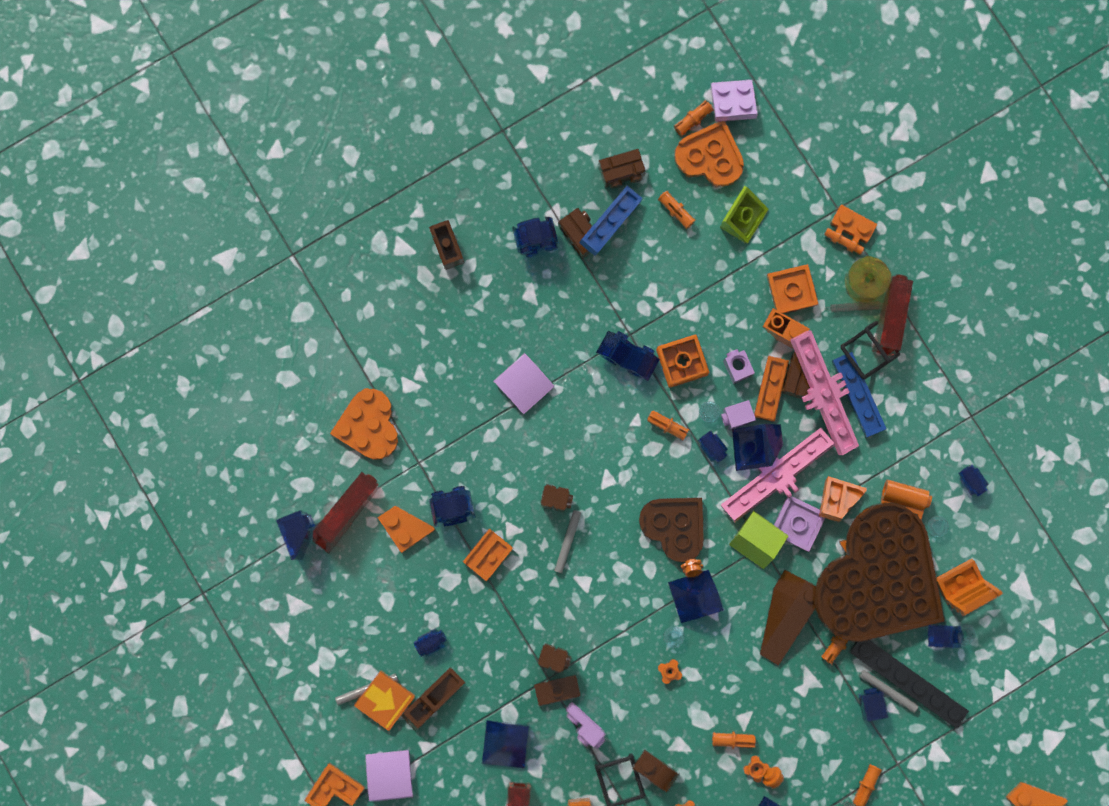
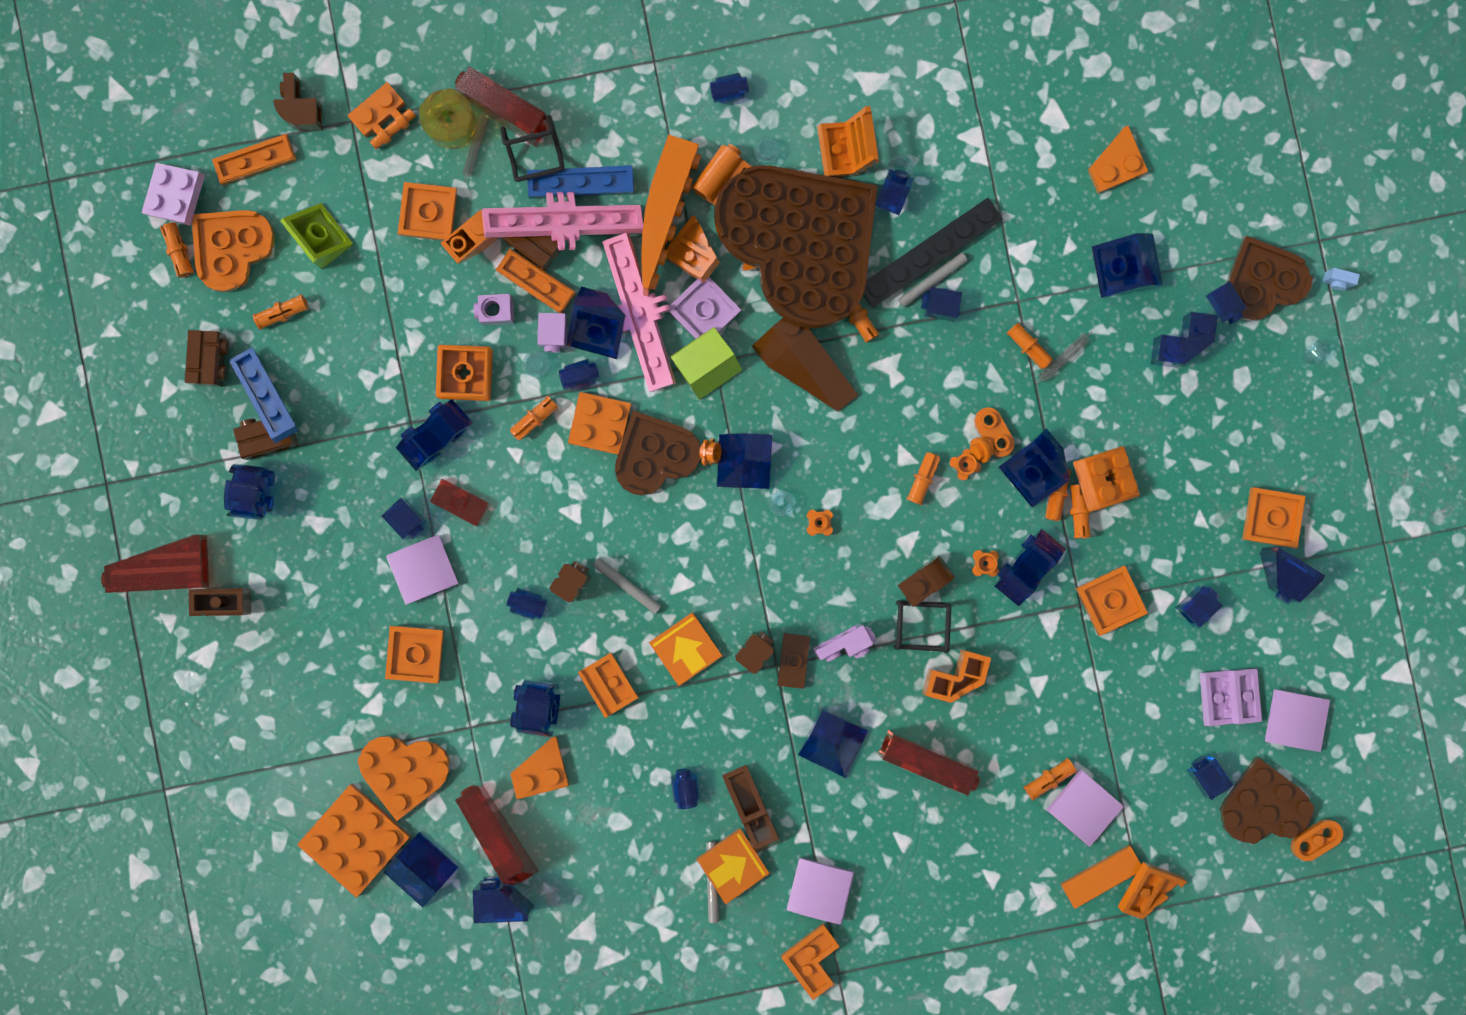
camera: 75 degrees left, 5 degrees up
none -> clear red slope [101,535,209,593]
none -> orange tile [212,134,297,186]
none -> reddish brown brick [273,73,323,131]
none -> orange plate [297,784,411,898]
none -> clear blue brick [381,498,427,540]
none -> clear blue slope [383,832,459,908]
none -> orange plate [385,626,444,683]
none -> clear red plate [430,479,490,527]
none -> clear blue brick [506,588,548,620]
none -> orange plate [568,392,631,455]
none -> orange slope [641,134,702,297]
none -> orange tile [649,612,722,686]
none -> orange plate [974,407,1014,457]

